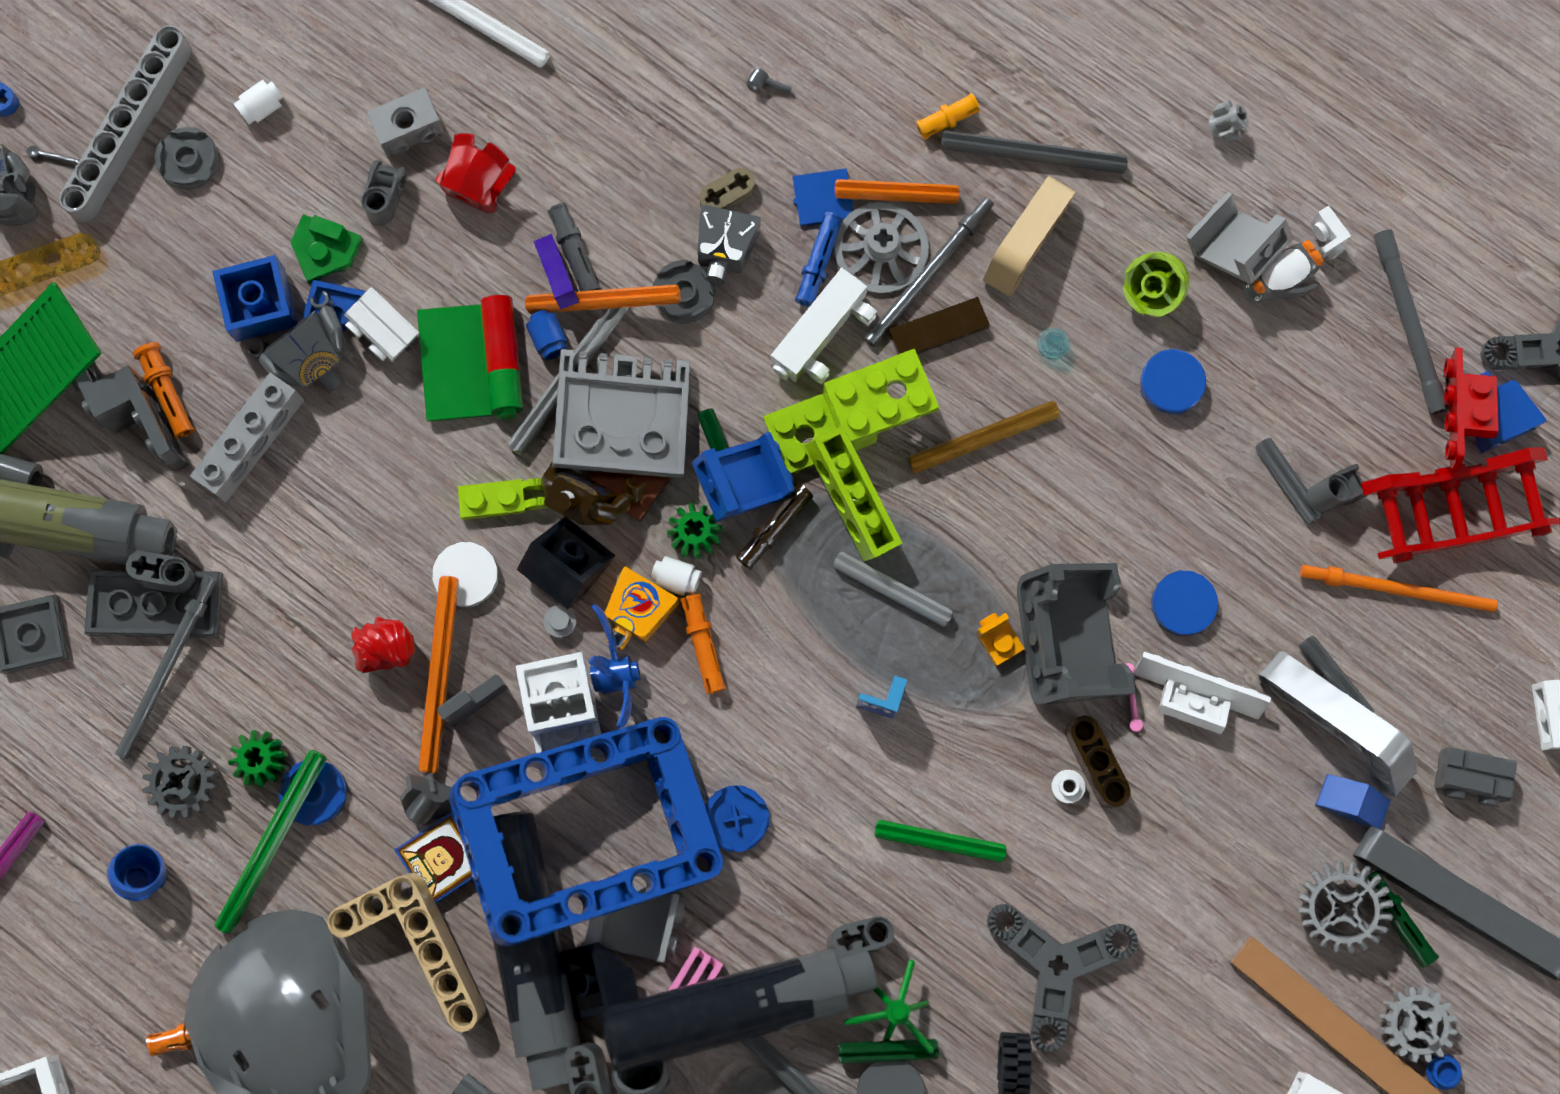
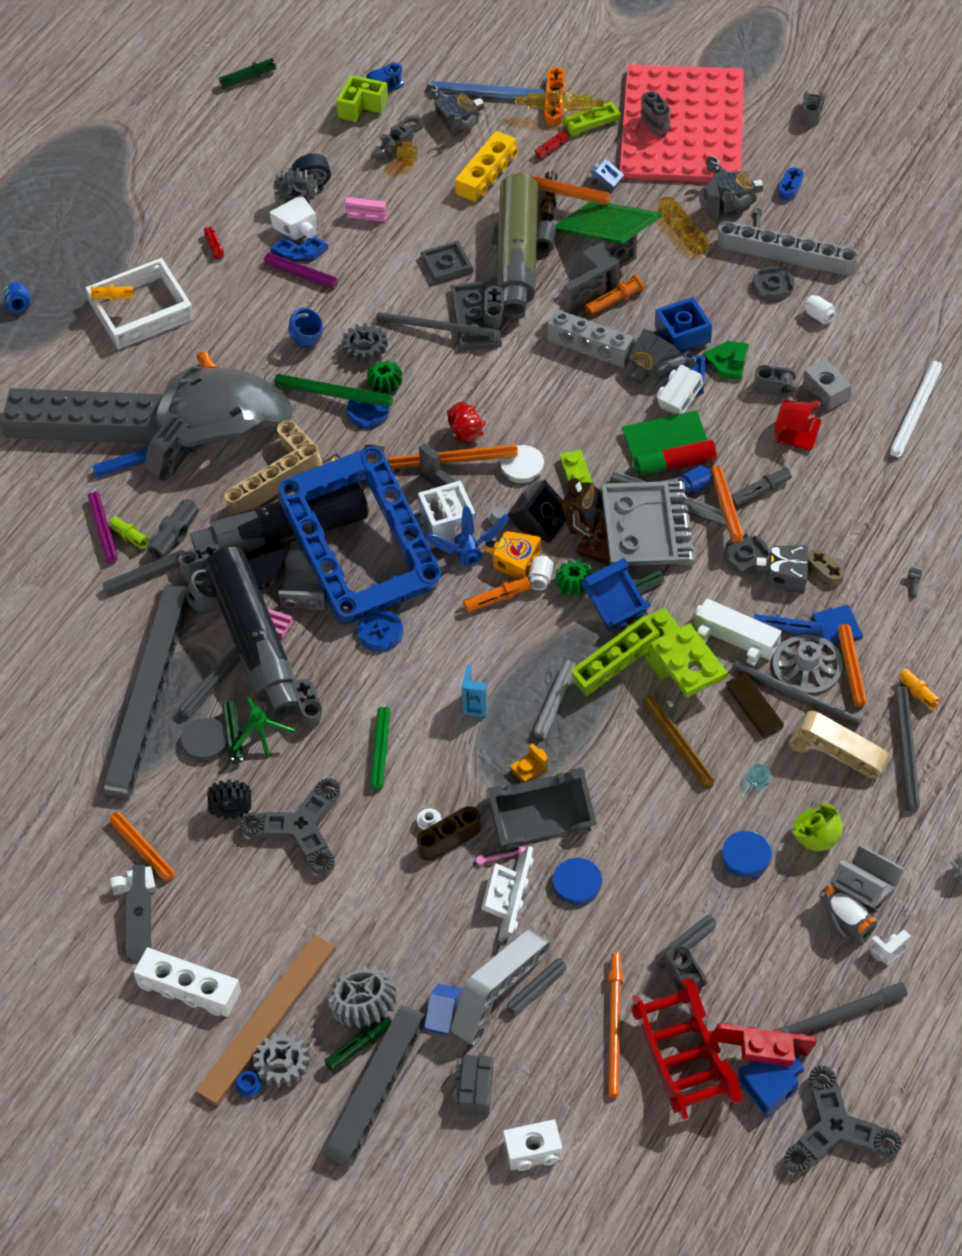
camera: 85 degrees right, 25 degrees down
dark purple piece [533,234,579,310] -> none
dark brown pin [735,483,814,570] -> none

